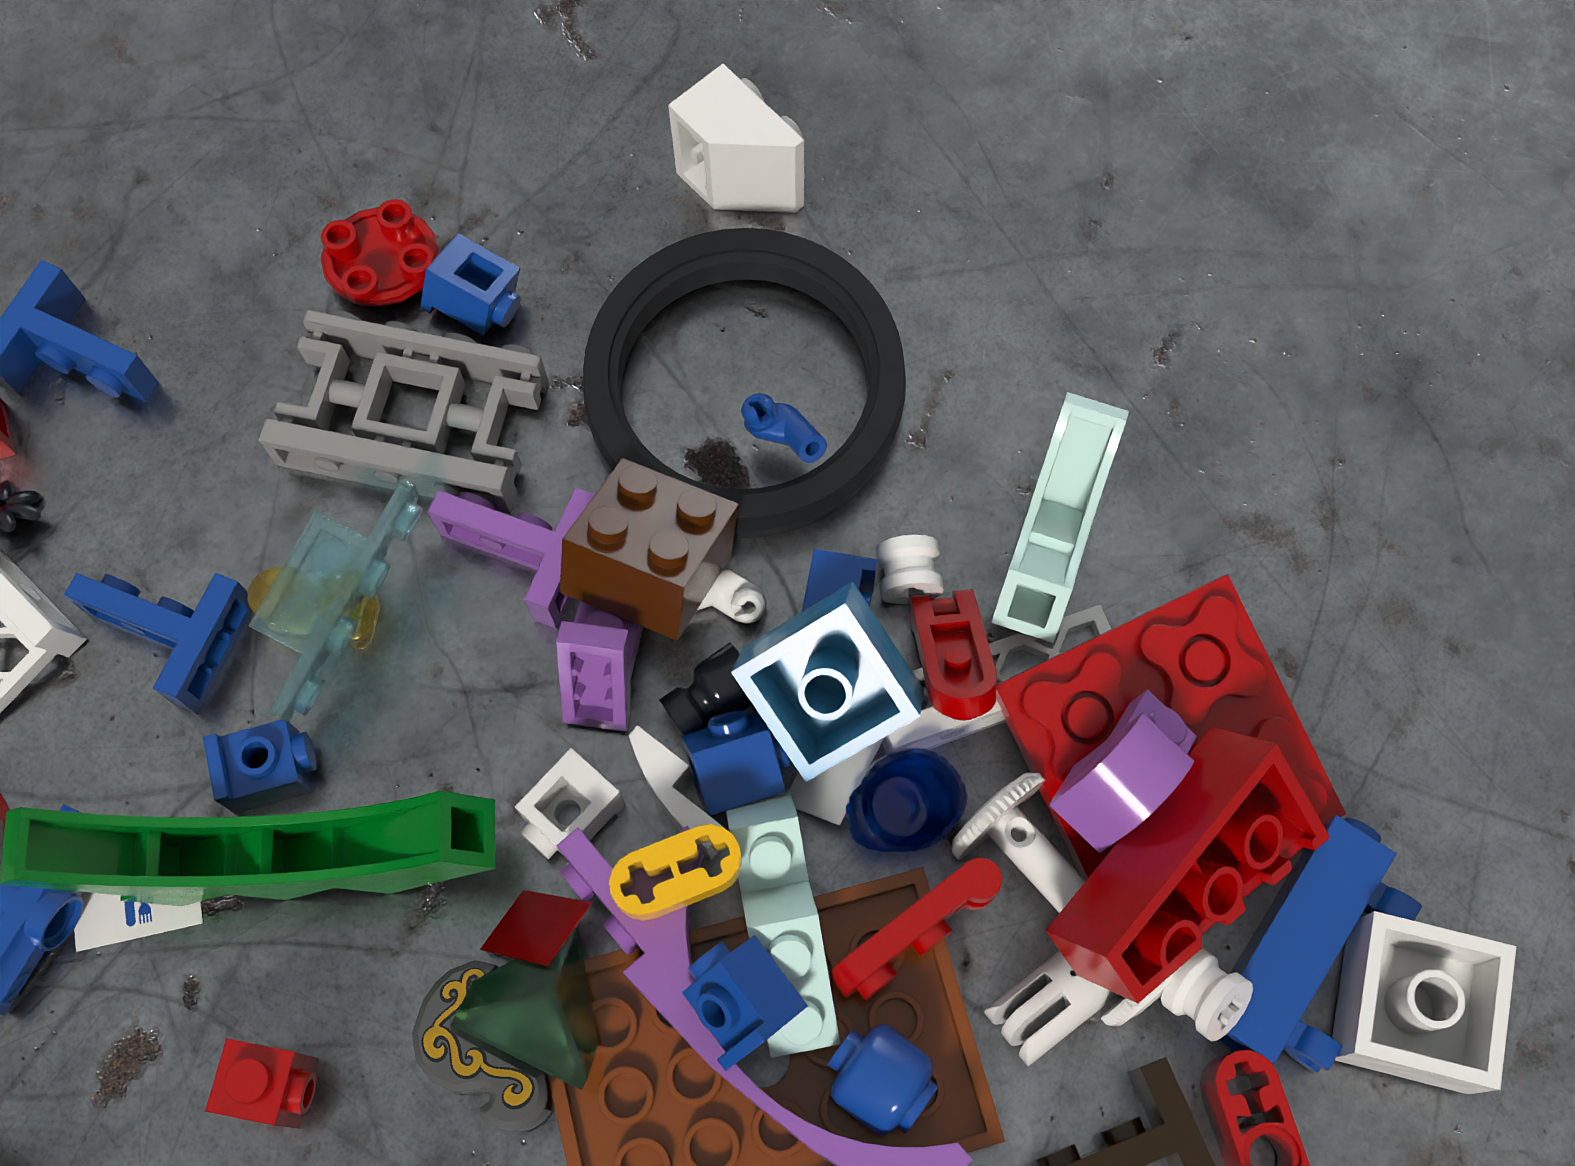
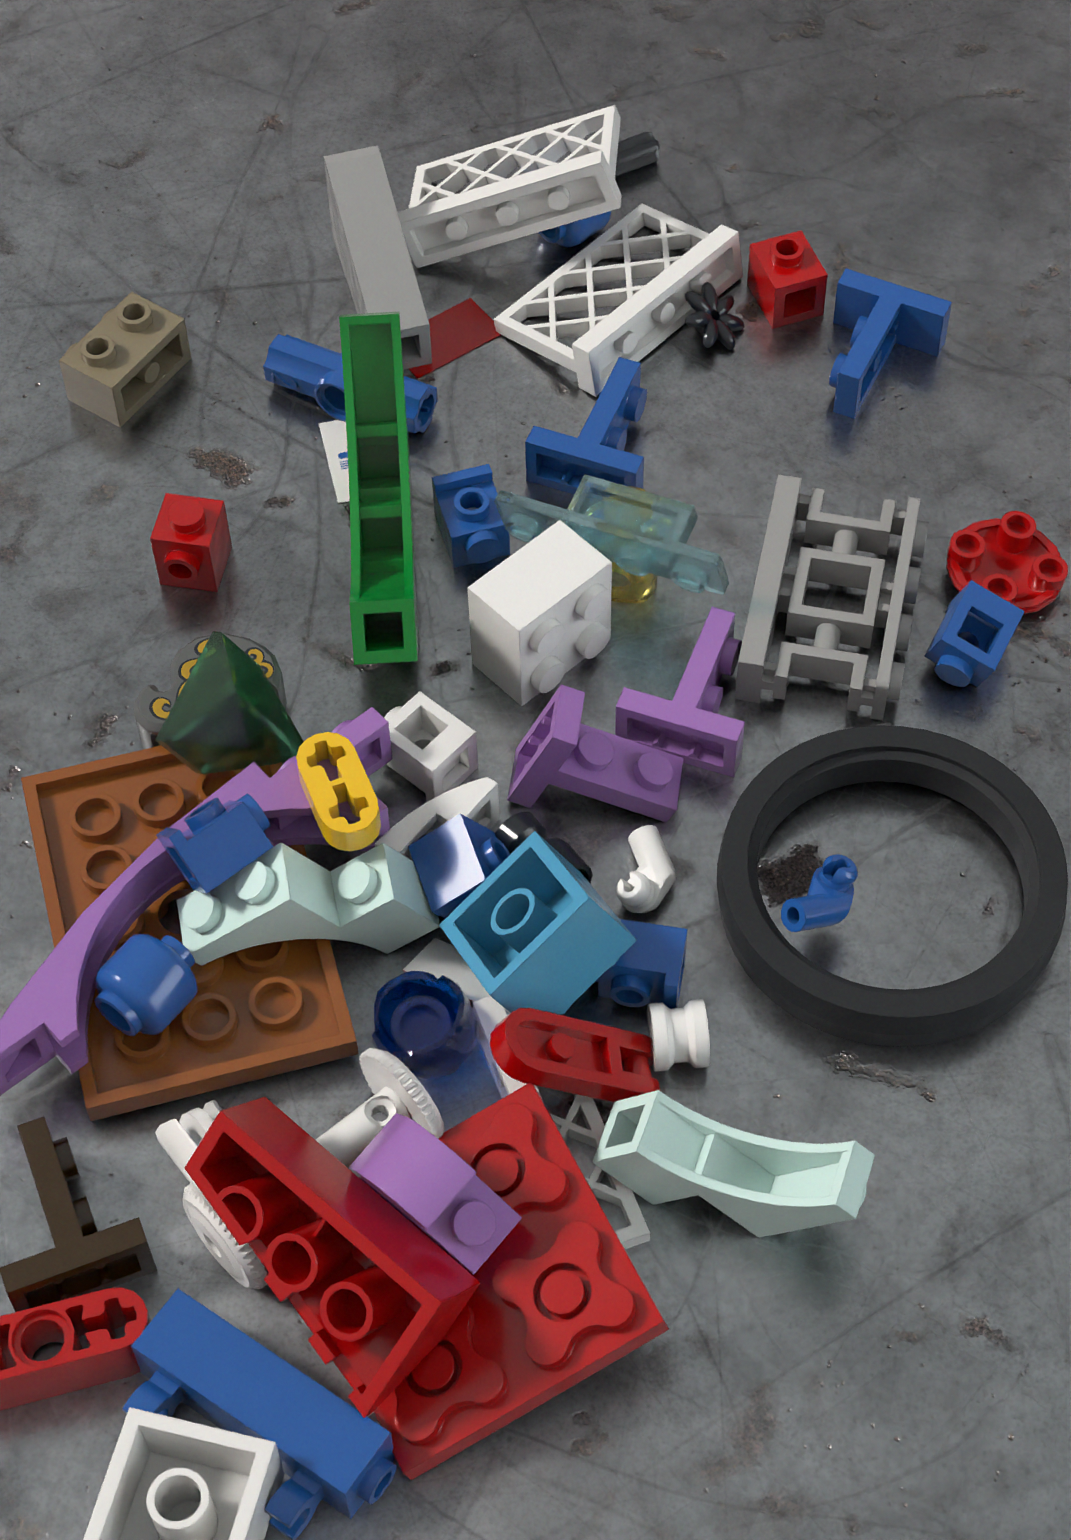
camera: 90 degrees right, 15 degrees down
red sticker [479,890,592,966] -> none
reddish brown brick [560,458,739,641] -> none
red plate [828,858,1002,1000] -> none
white wheel [1161,948,1253,1042] -> none
none -> white brick [467,520,612,706]

